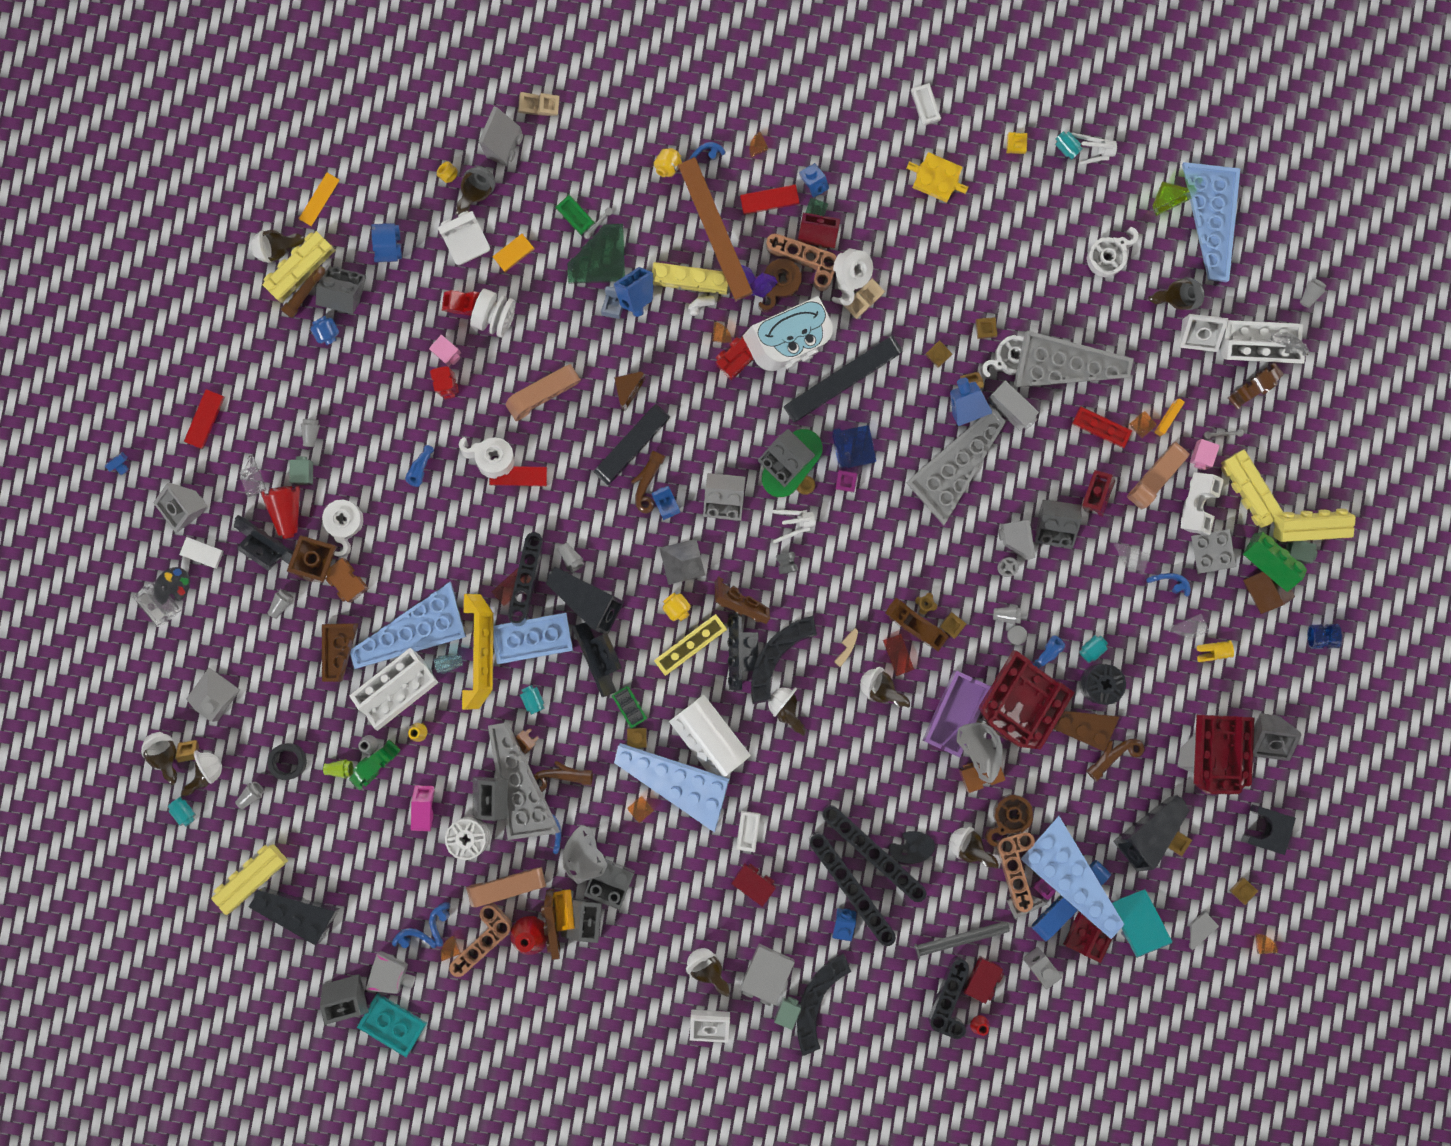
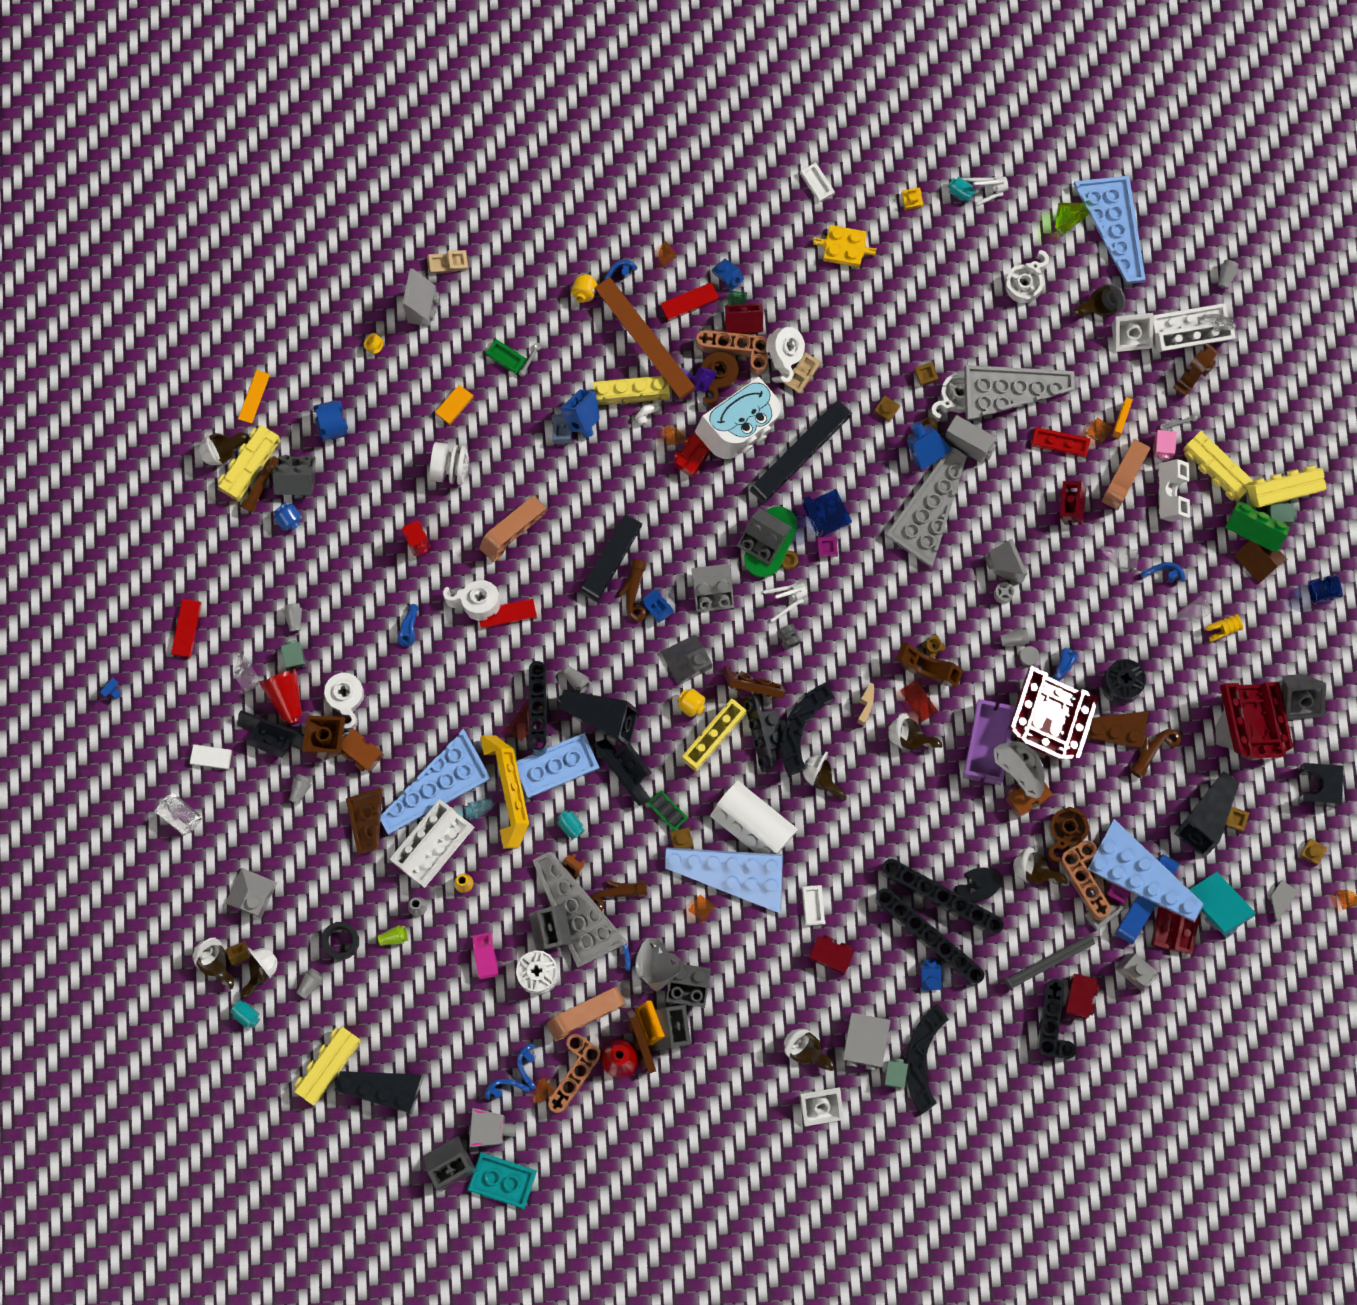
camera: 15 degrees left, 10 degrees down
light grey slope [153,483,207,533] -> none
black piece [154,567,190,604] -> none
green piece [349,739,401,791] -> none
bright pink brick [429,334,461,366] -> none
white bracket [437,211,490,265] -> none
red brick [441,290,480,315] -> none
piece [455,166,496,215] -> none
clear green plate [567,224,625,284] -> none
reddish brown slope [614,371,646,411] -> none
pearl gold plate [939,612,966,639] -> none
red cone [970,1015,989,1036] -> none
dark grey slope [1035,499,1082,548] -> none
teal brick [1079,635,1108,663] -> none
light grey hinge [1191,529,1237,574] -> none

